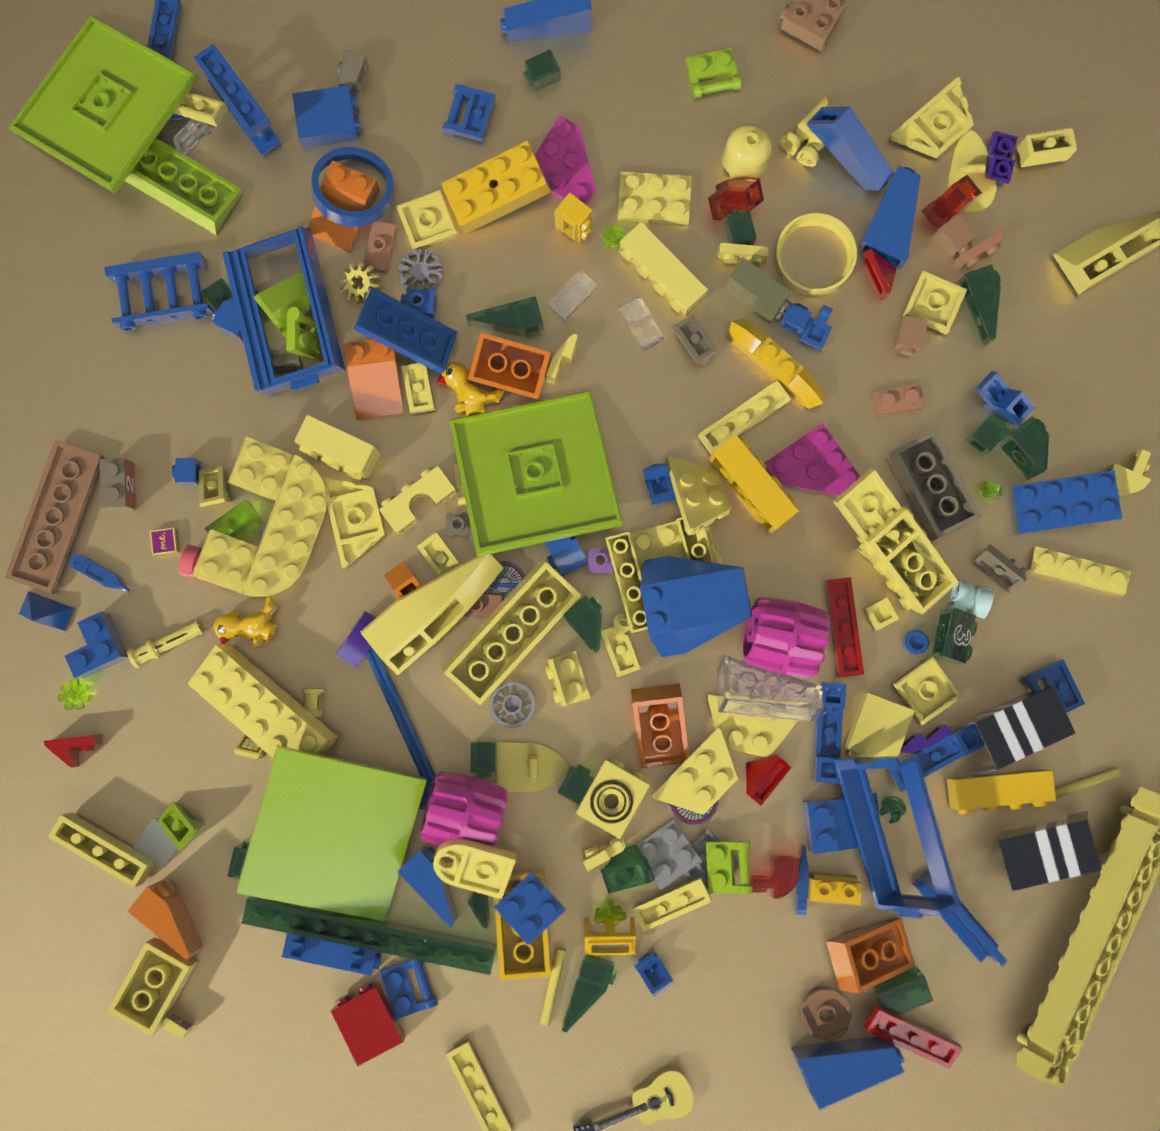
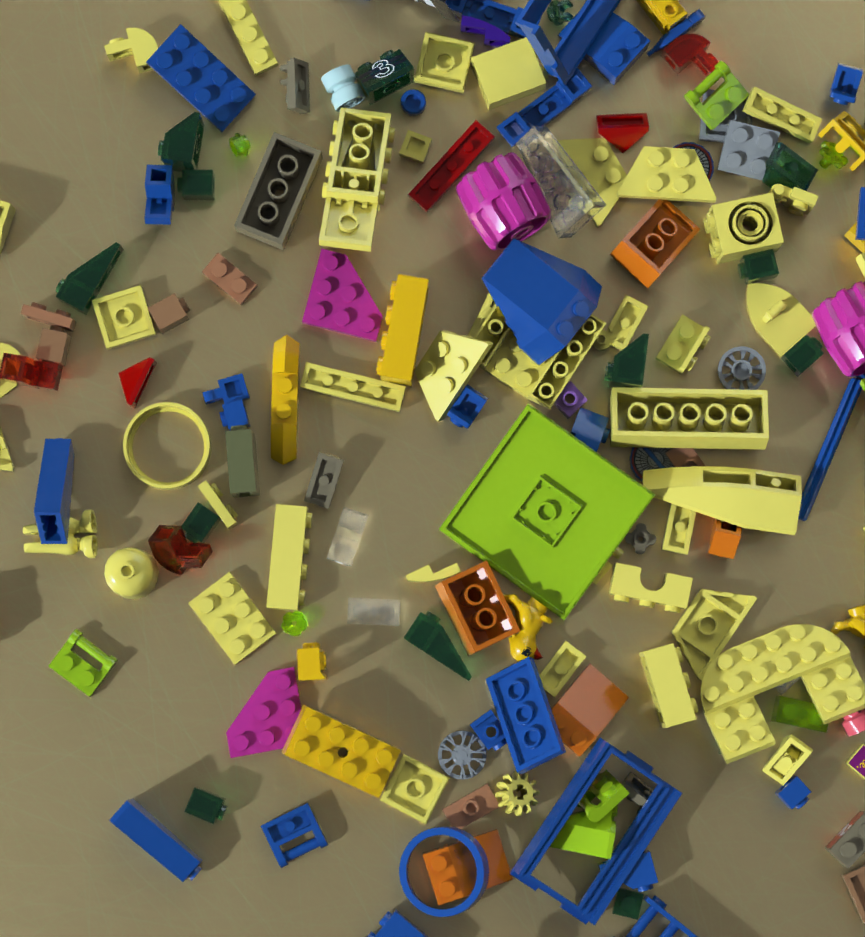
camera: 130 degrees left, 0 degrees up
dark purple slope [336,611,376,668] -> none
blue slope [858,166,921,269] -> none

